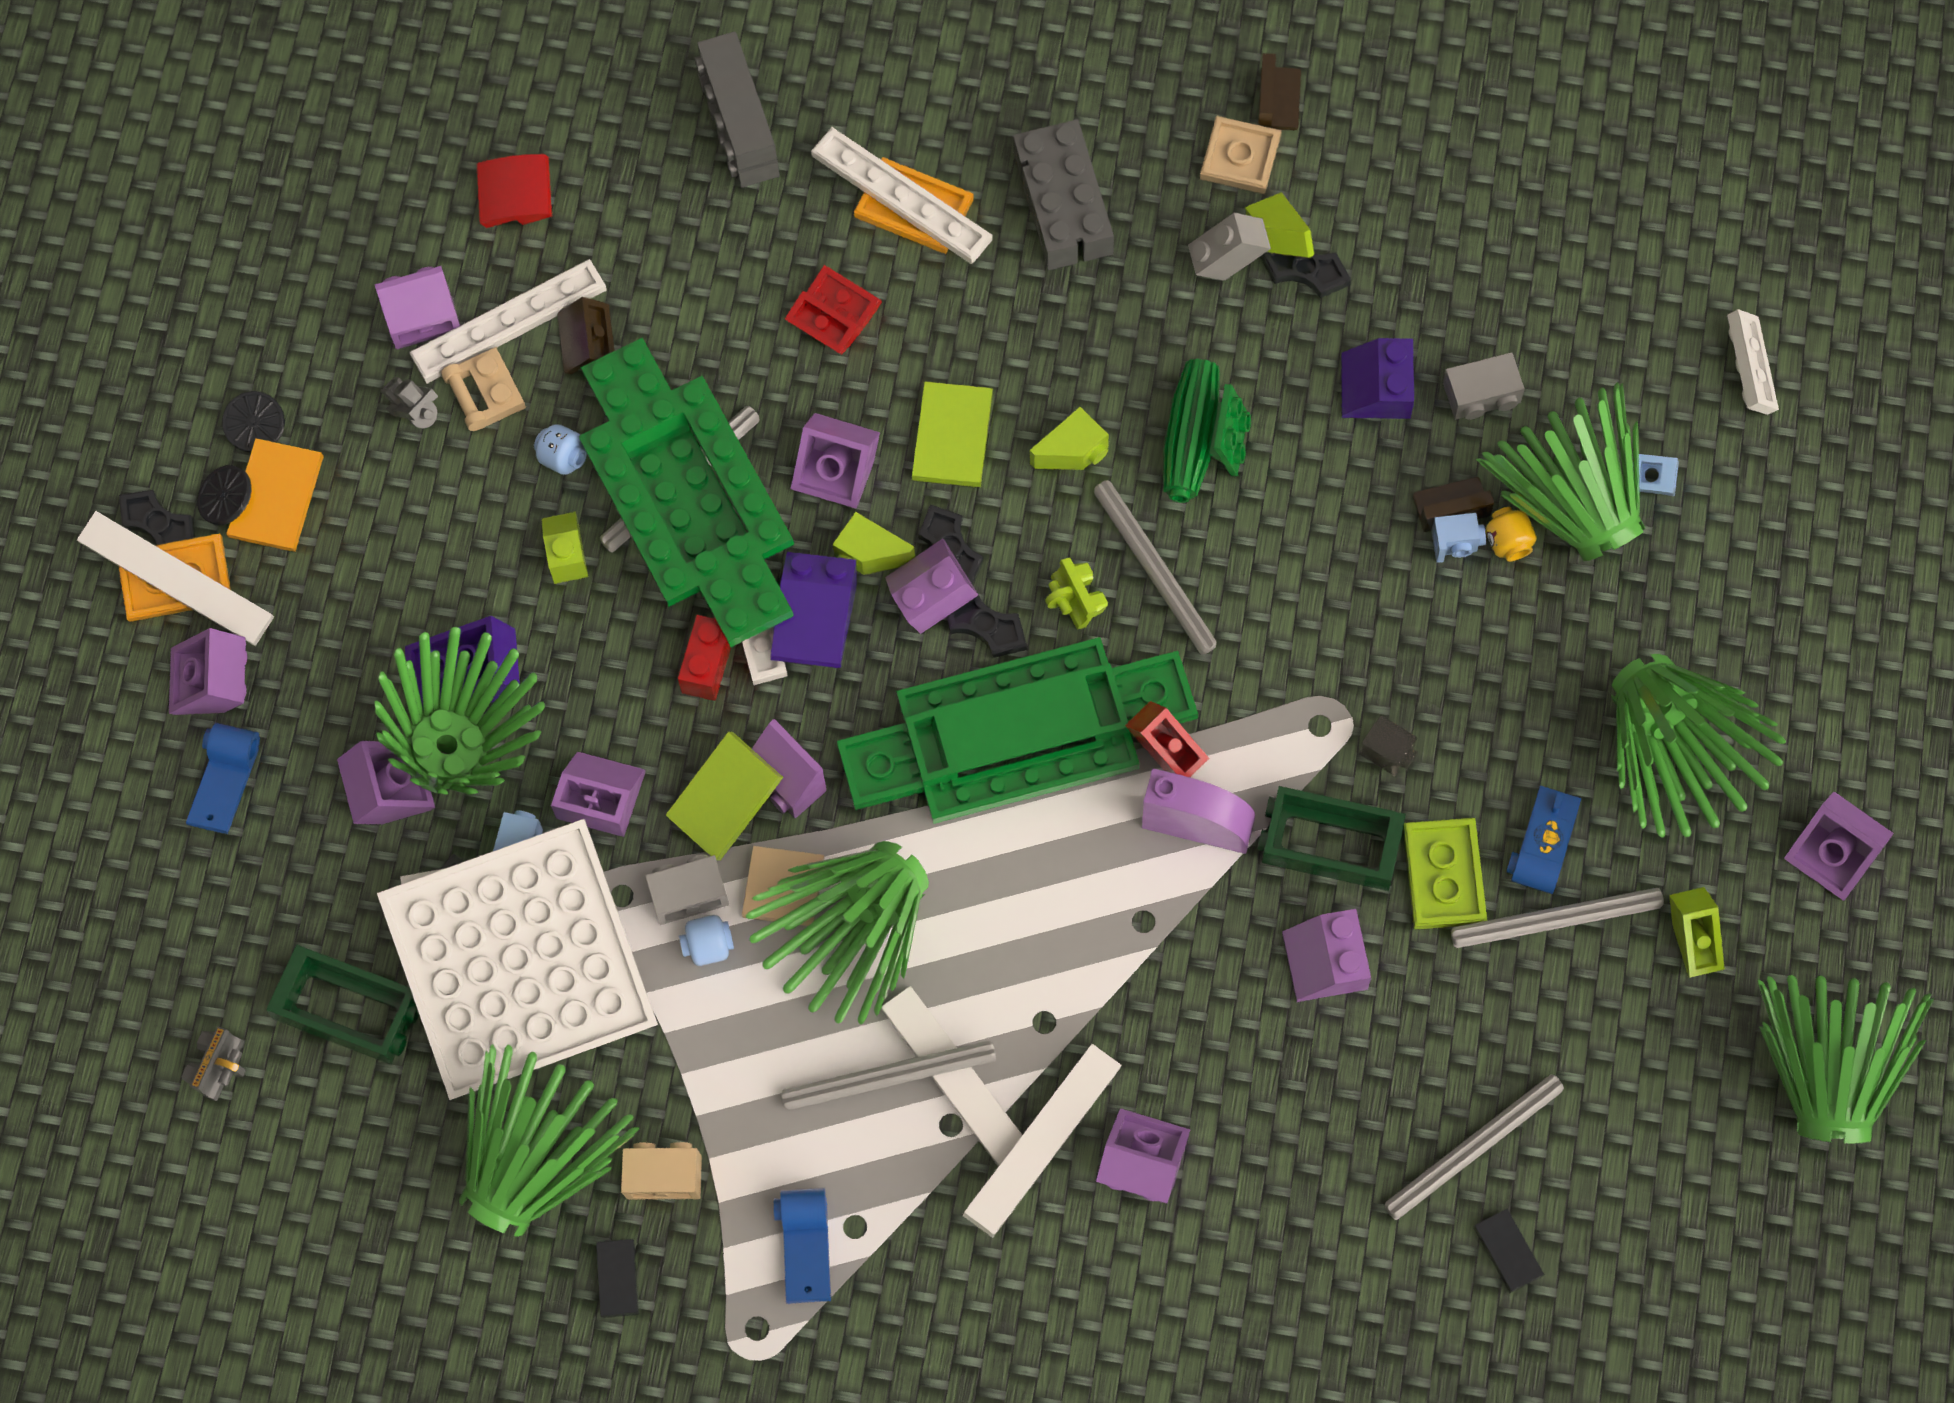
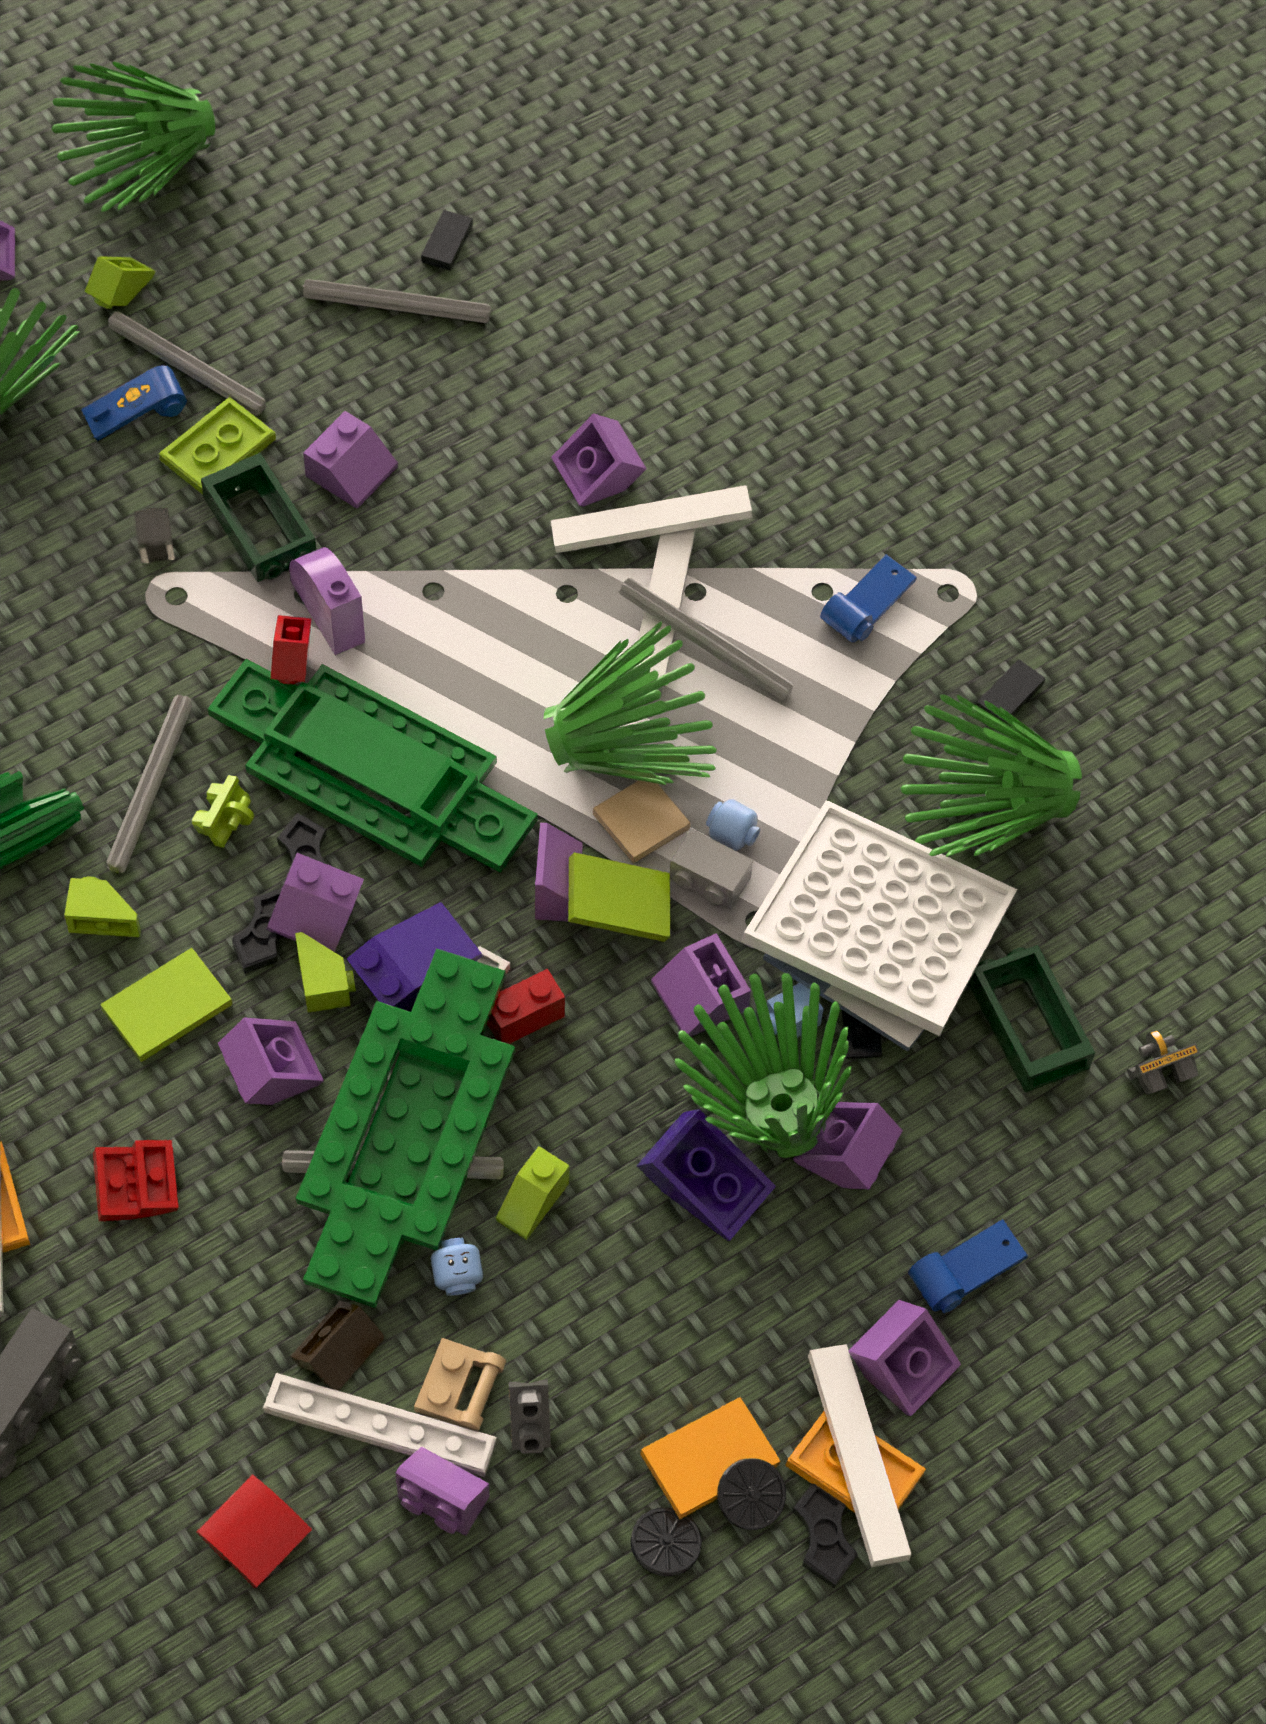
camera: 140 degrees left, 10 degrees down
tan brick [621,1142,702,1200] -> none

